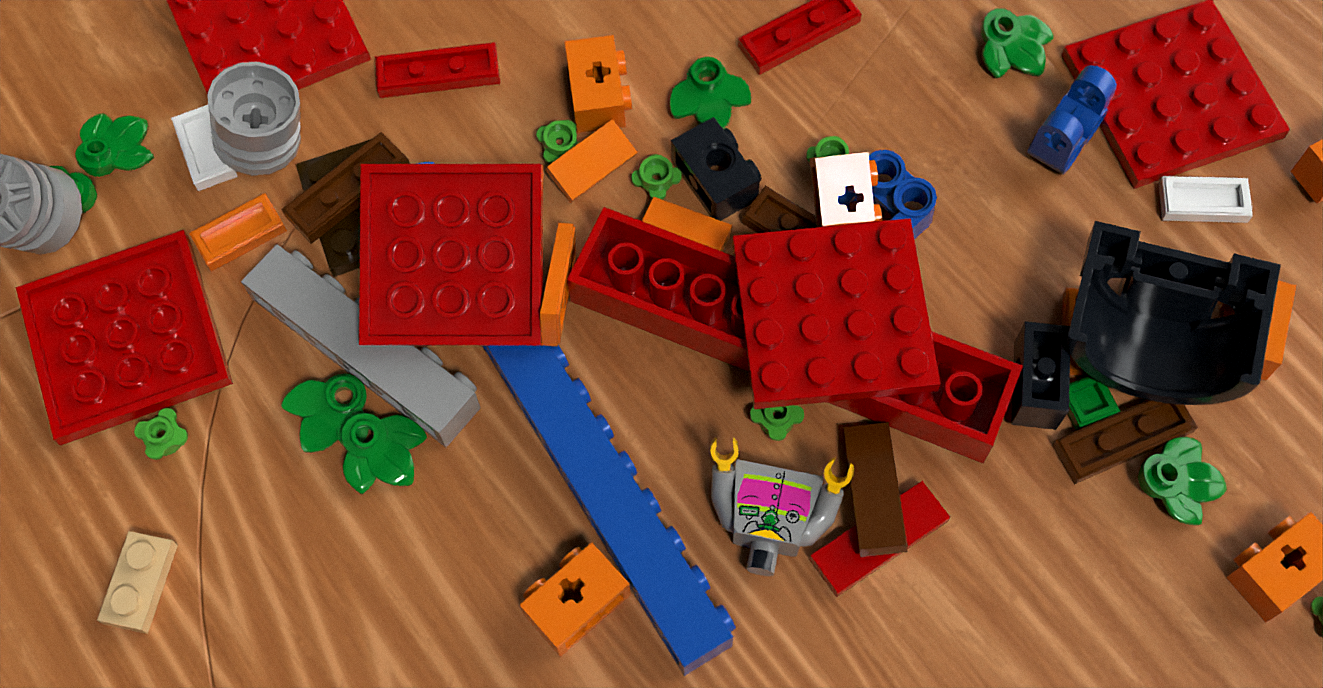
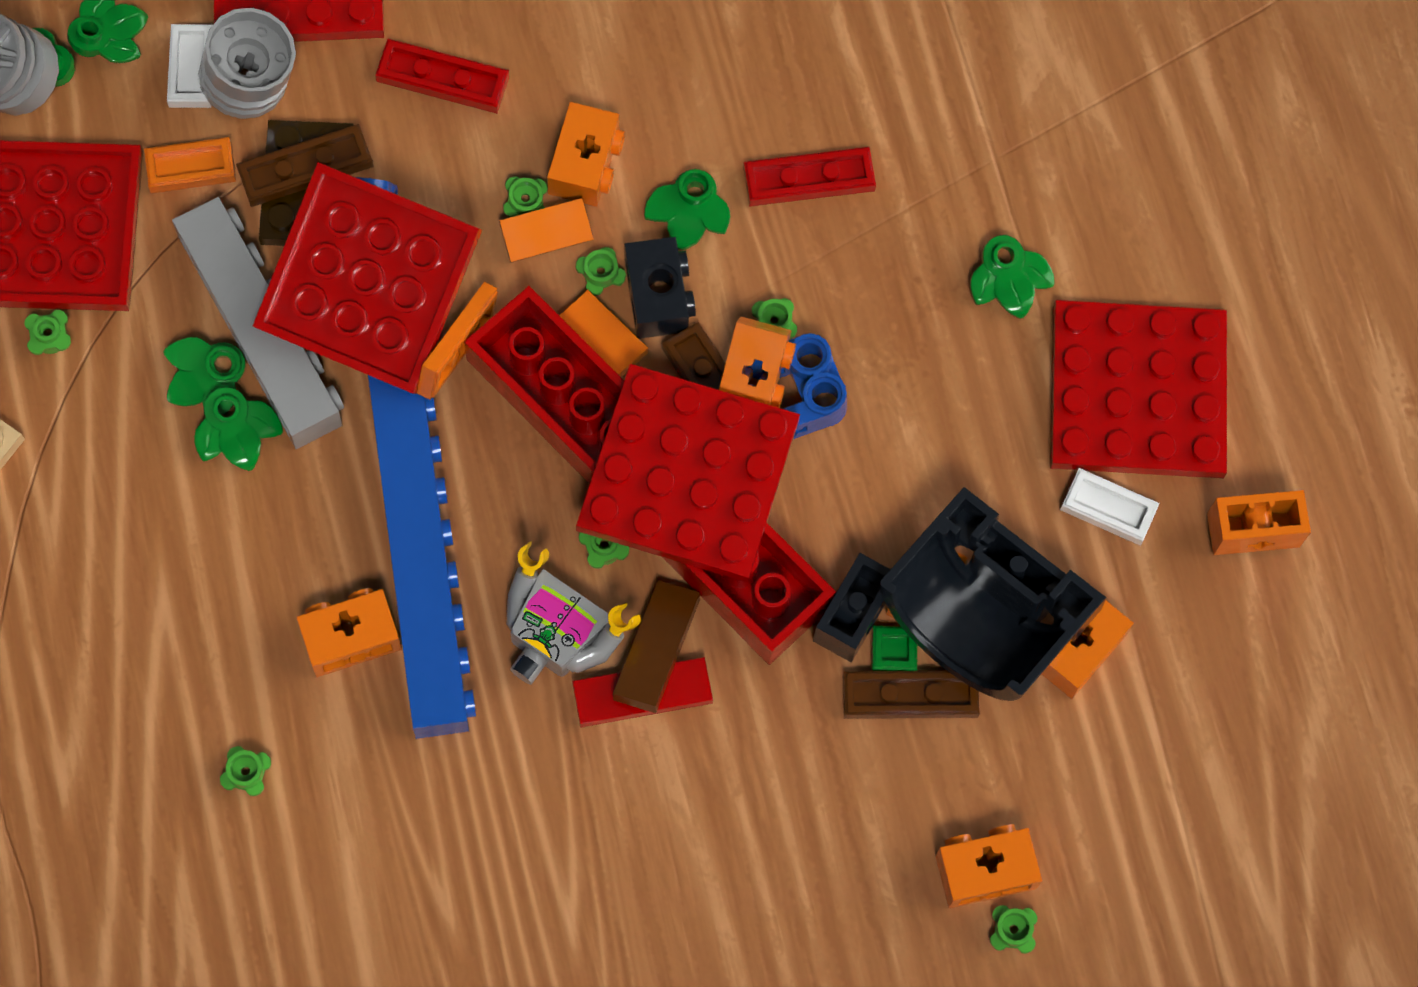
camera: 15 degrees right, 5 degrees up
blue piece [1027,65,1117,175] -> none
green plate [1138,437,1227,526] -> none

